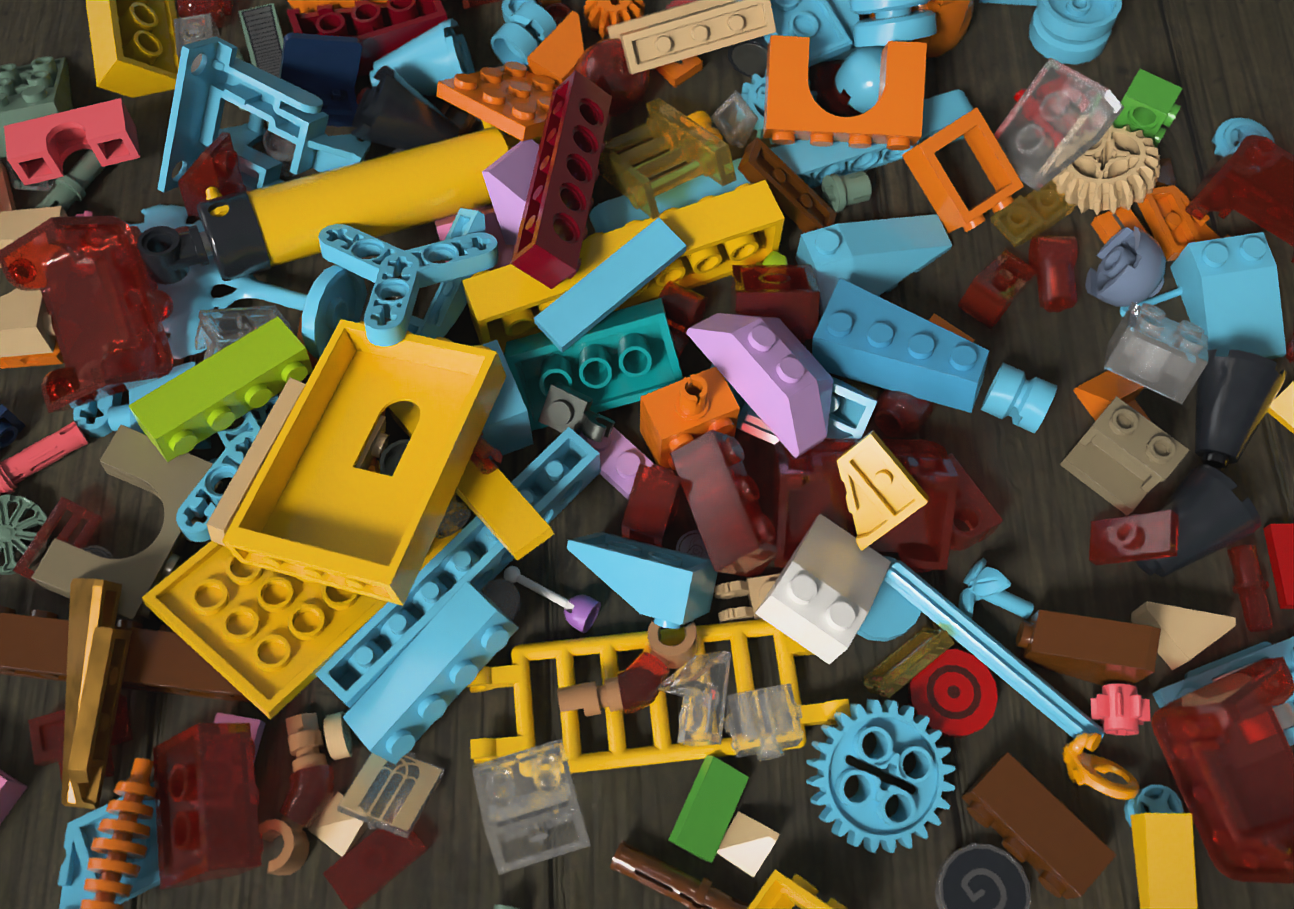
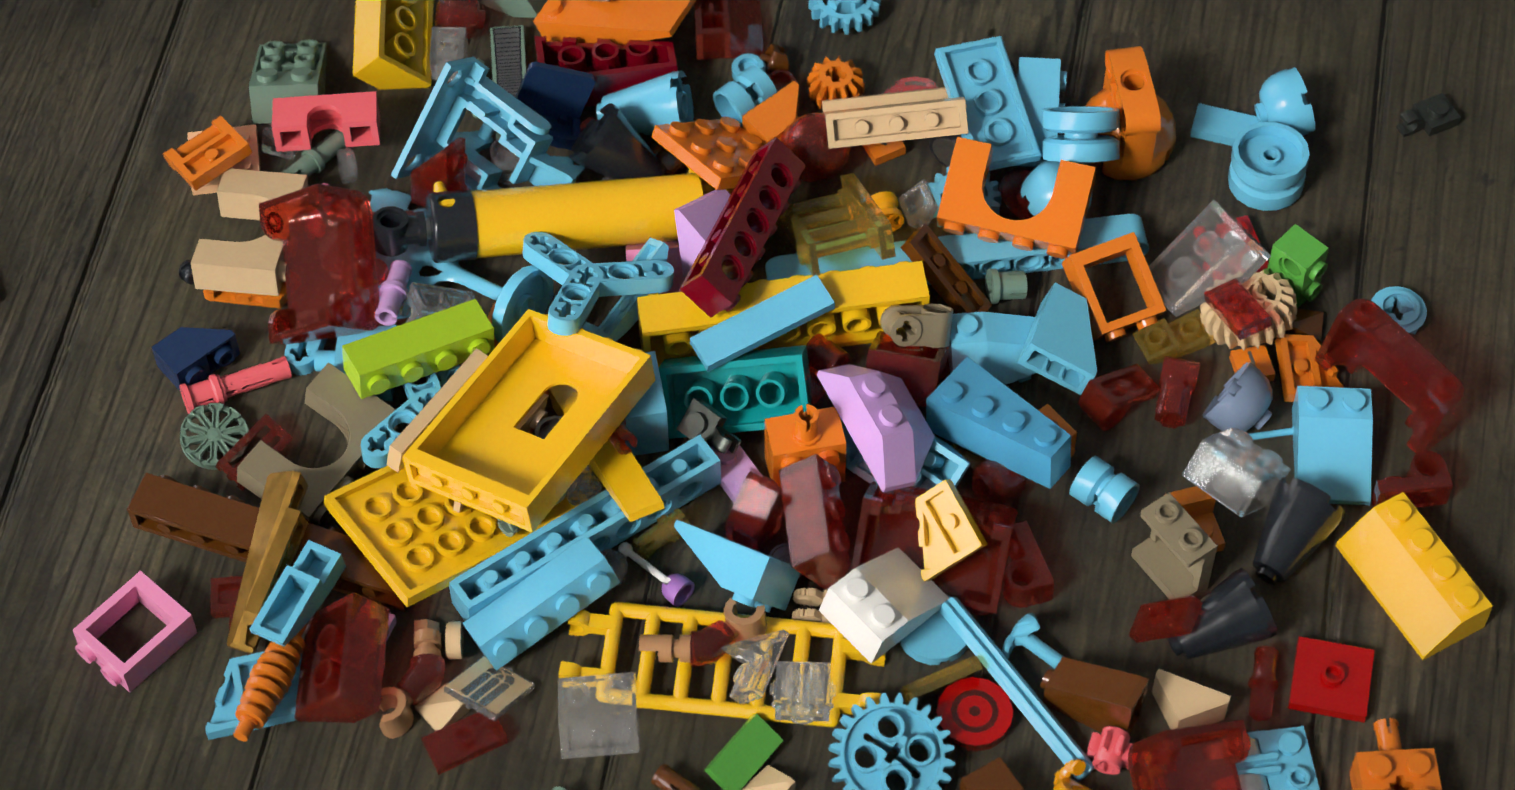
camera: 15 degrees right, 10 degrees down
none -> medium azure slope [249,540,346,647]
none -> clear tile [337,148,358,184]
none -> lavender pin [375,260,412,326]
none -> clear yellow pin [632,508,690,560]
none -> dark tan piece [880,303,953,348]
none -> medium azure slope [1017,283,1097,395]
none -> clear red plate [1204,278,1272,340]

